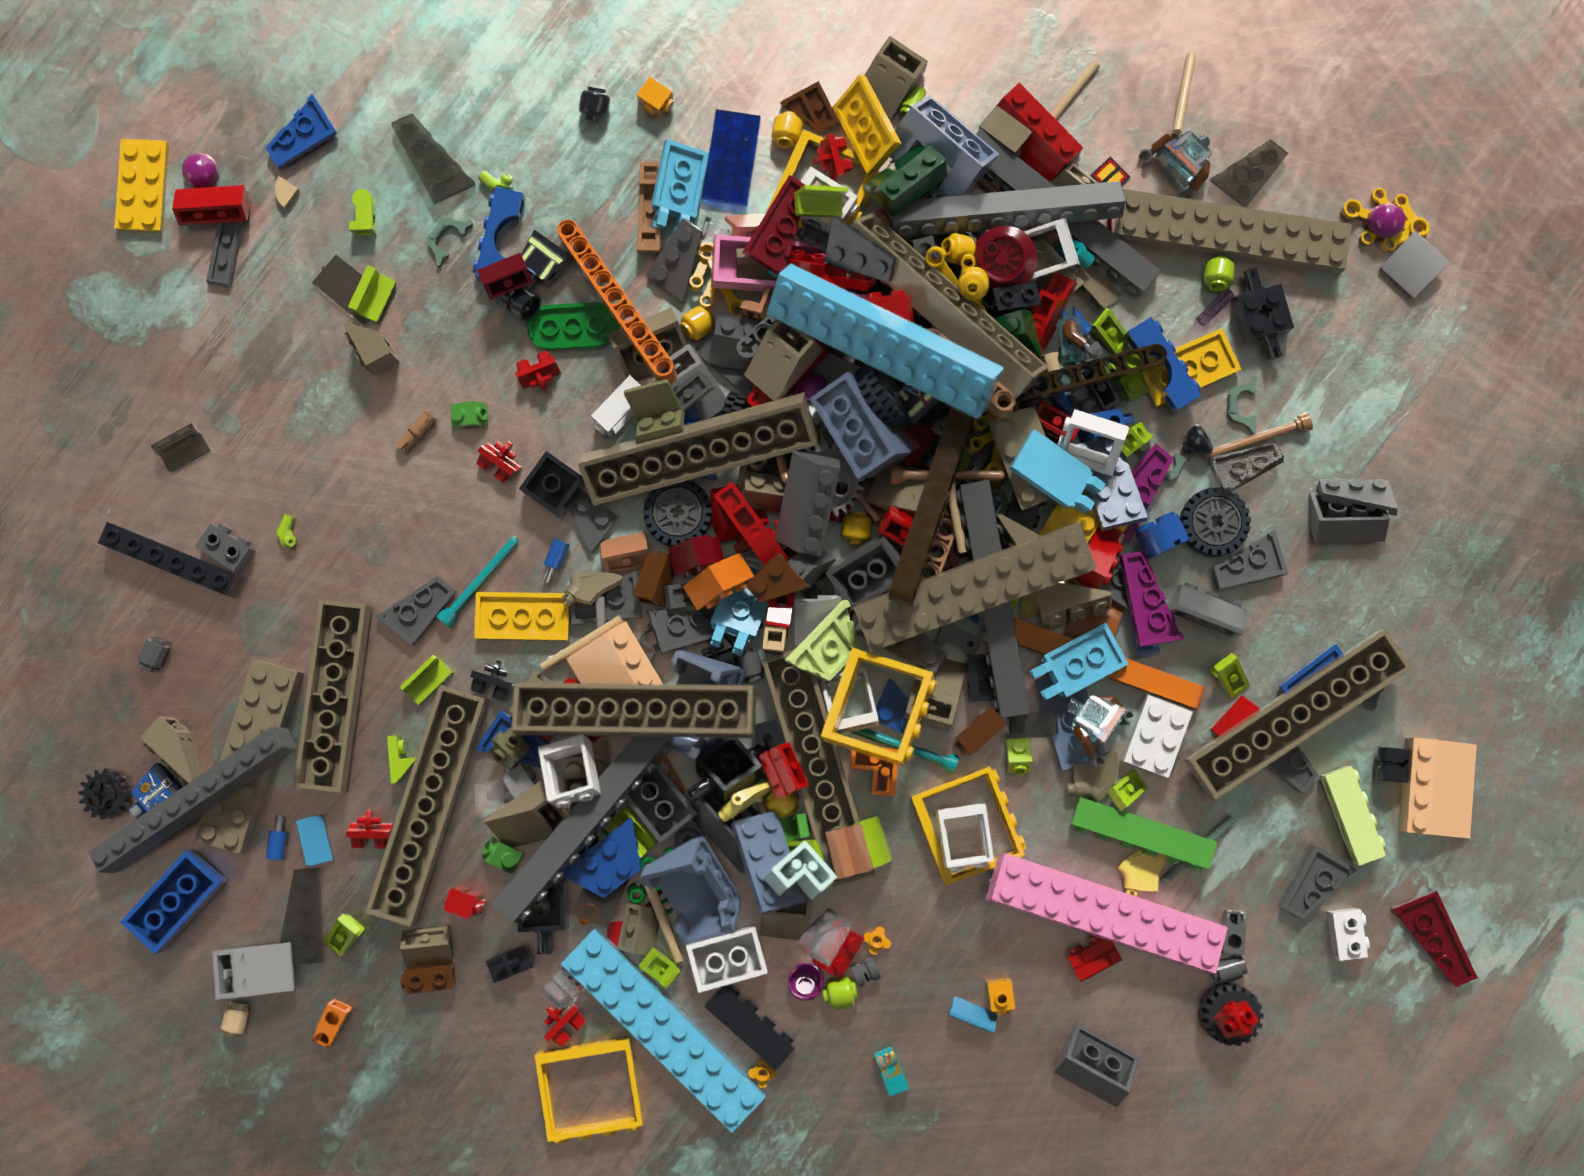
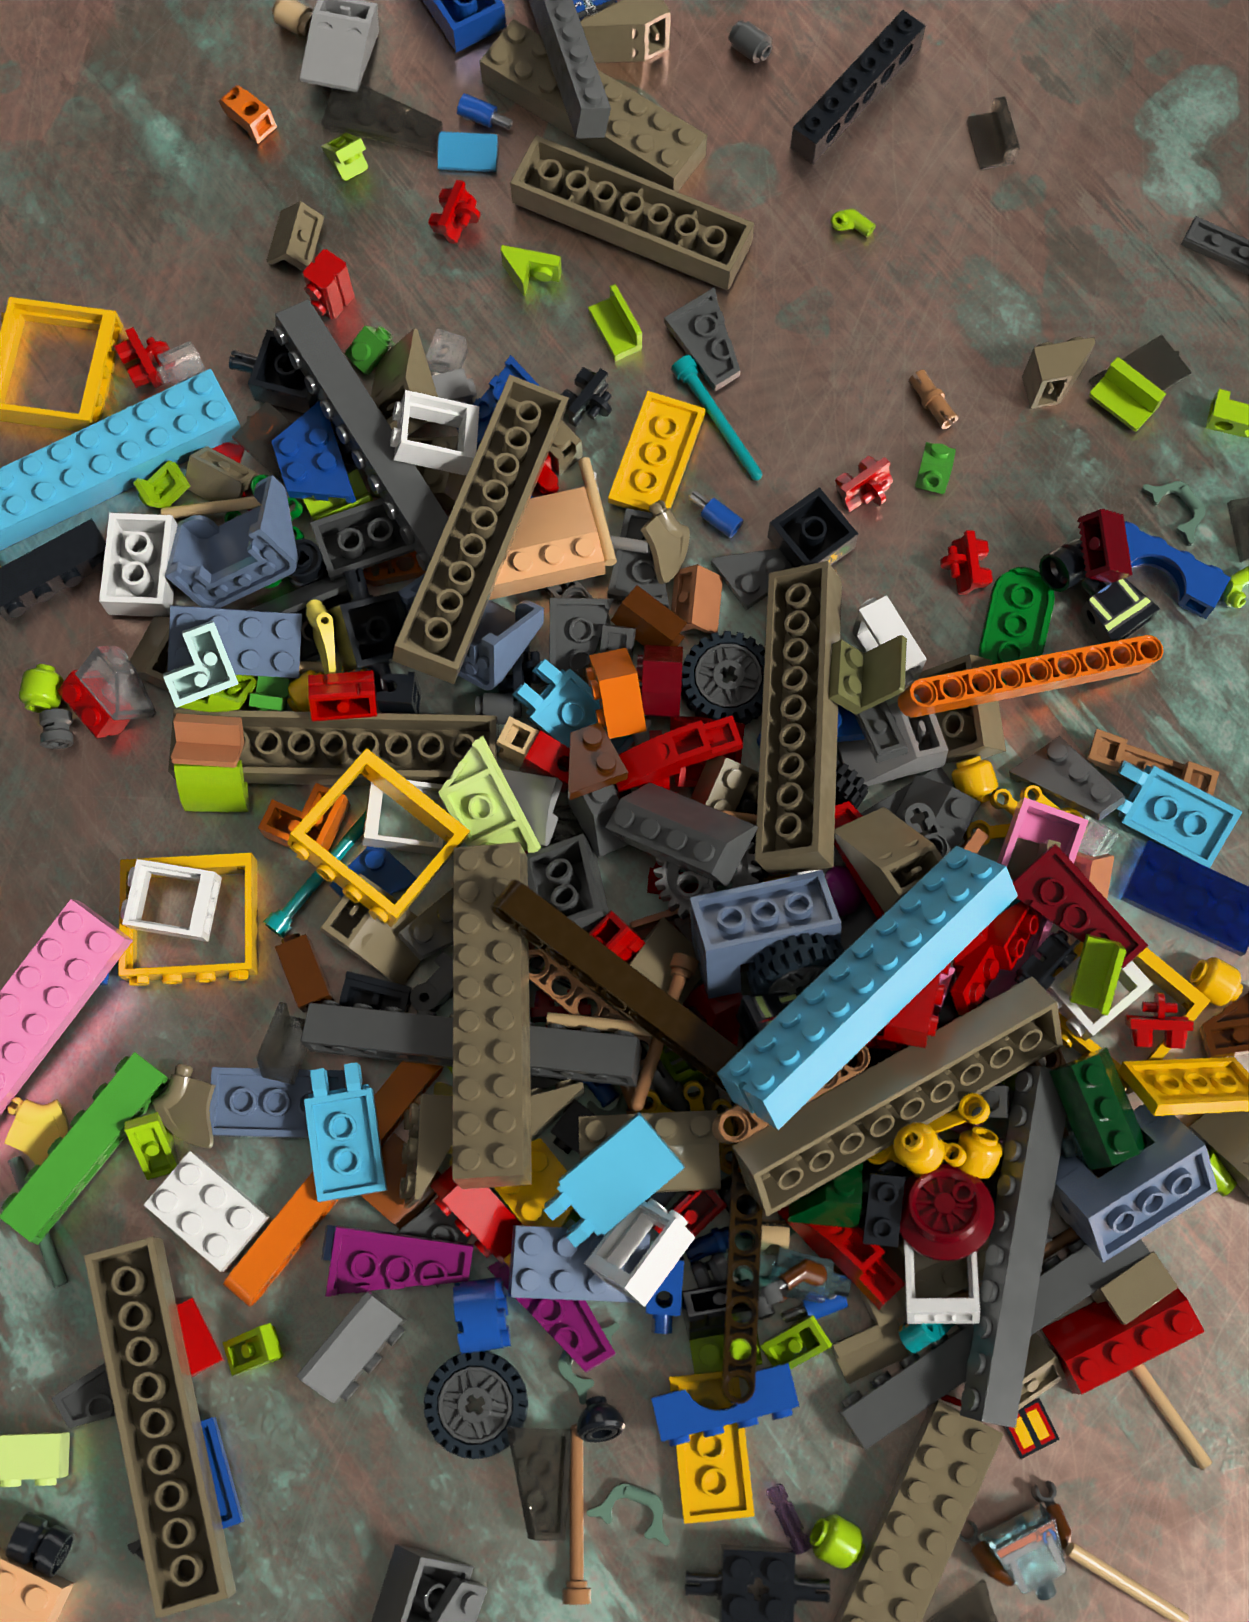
camera: 110 degrees right, 10 degrees down
dark grey brick [195,523,255,574] -> none
dark tan brick [365,685,489,927] -> none
reddish brown brick [400,963,457,994] -> none
black hips [485,944,534,983] -> none
olive brick [488,727,531,770] -> none
magenta hair [788,963,824,1001] -> none
black wing [824,215,897,282] -> none
yellow head [841,511,873,545] -> none
light orange plate [863,926,891,954] -> none
lime bracket [1006,737,1033,775] -> none
torso [1065,695,1134,769] -> none
lime leg [1121,422,1154,457] -> none
dark grey wing [1212,529,1288,591] -> none

